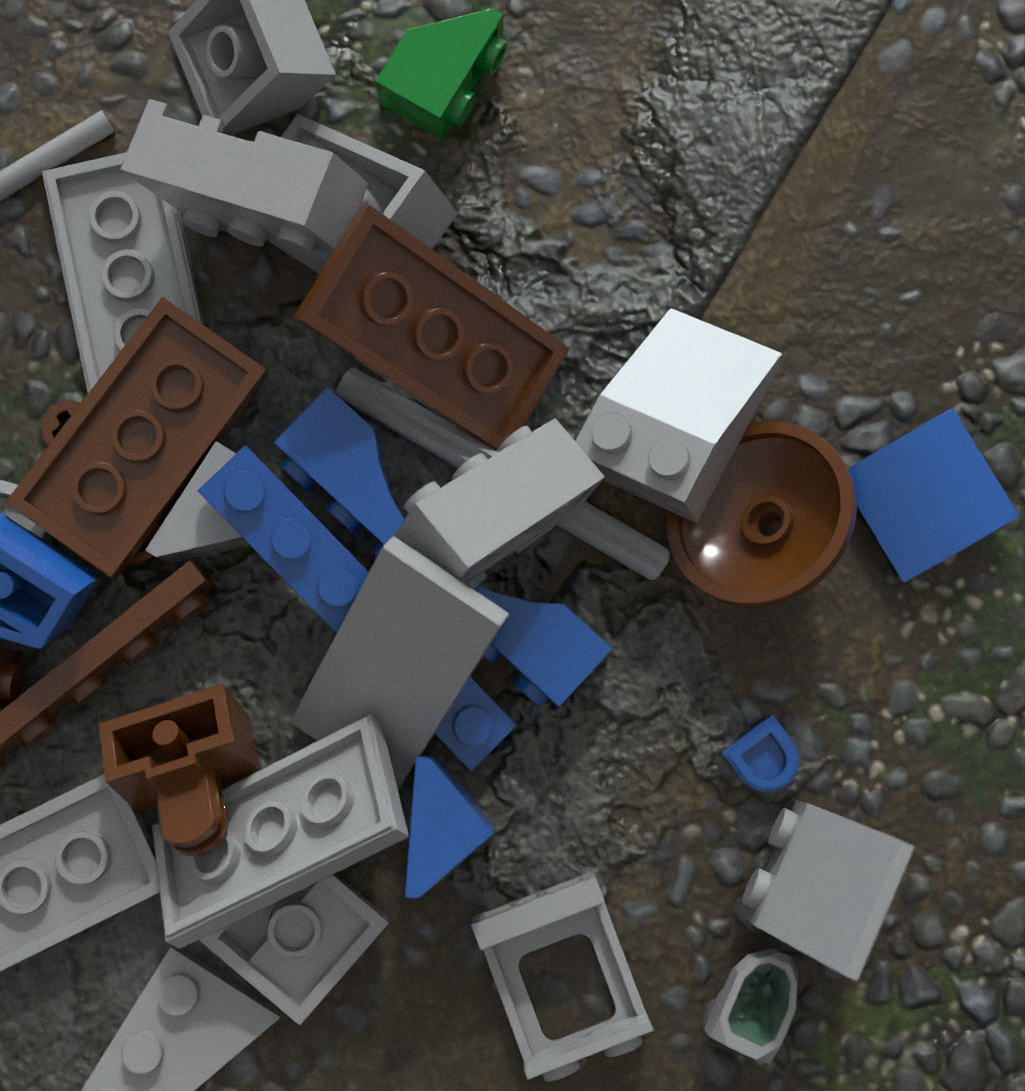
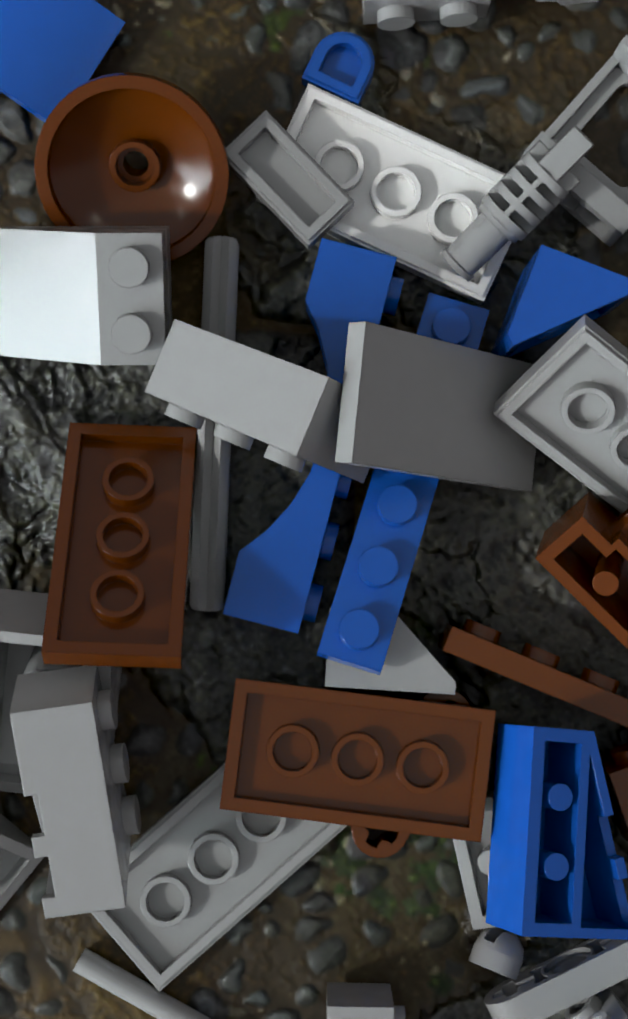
camera: 115 degrees left, 5 degrees up
none -> light grey tile [226,110,355,250]
none -> white tile [256,83,511,305]
none -> light grey hinge [441,126,594,282]

